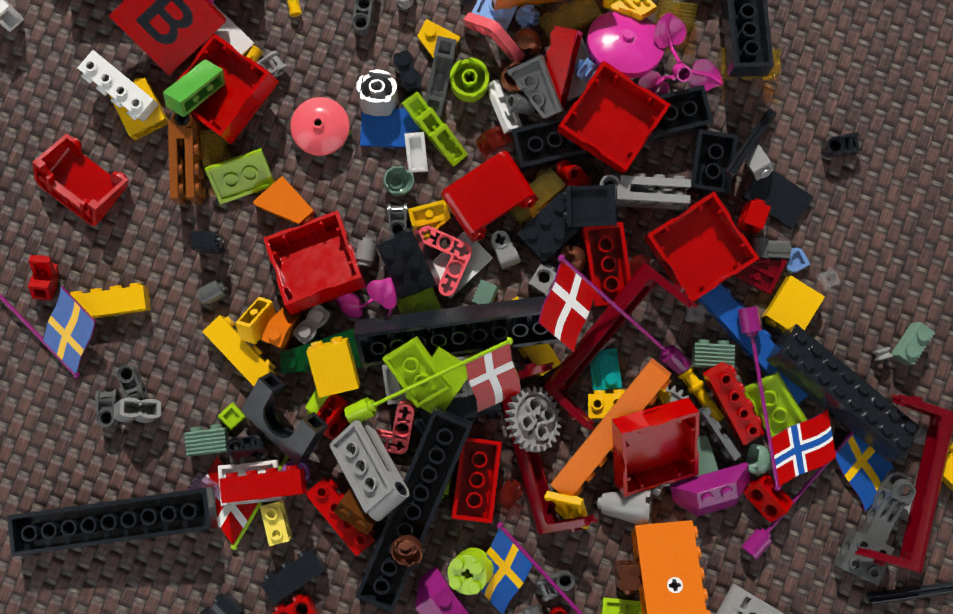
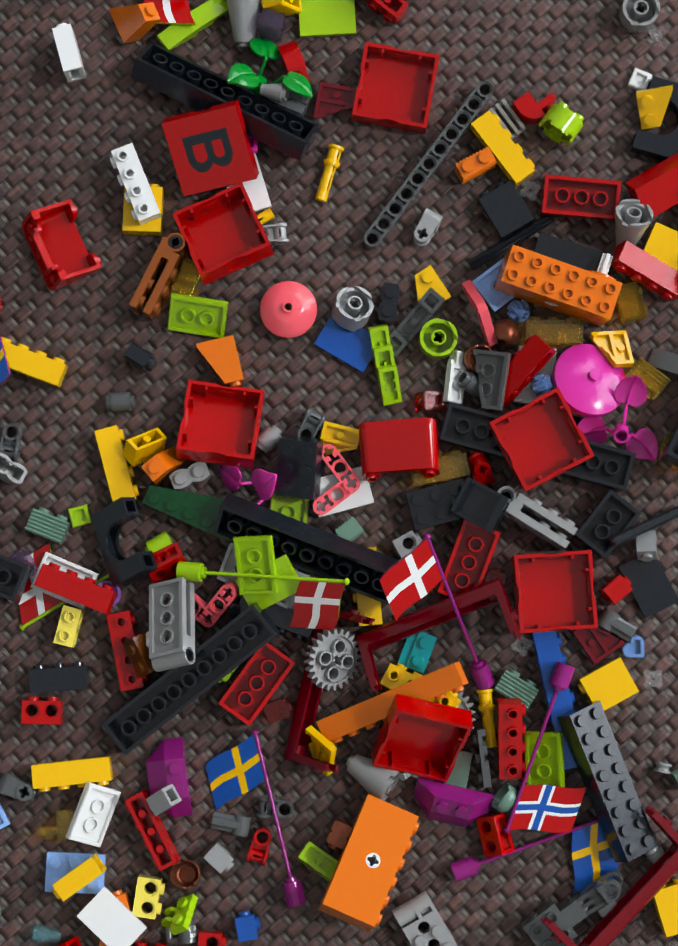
camera: 25 degrees right, 0 degrees up
bright green brick [163,59,226,117] -> none
black piece [226,434,267,465] -> none
yellow brick [306,336,360,398] -> none
sand green hair [383,166,415,196] -> none
copper hair [391,535,423,567] -> none
white tile [404,132,428,173] -> none
lime brick [448,548,494,595] -> none
light grey piece [491,230,521,270] -> none
copper hair [562,244,586,272] -> none

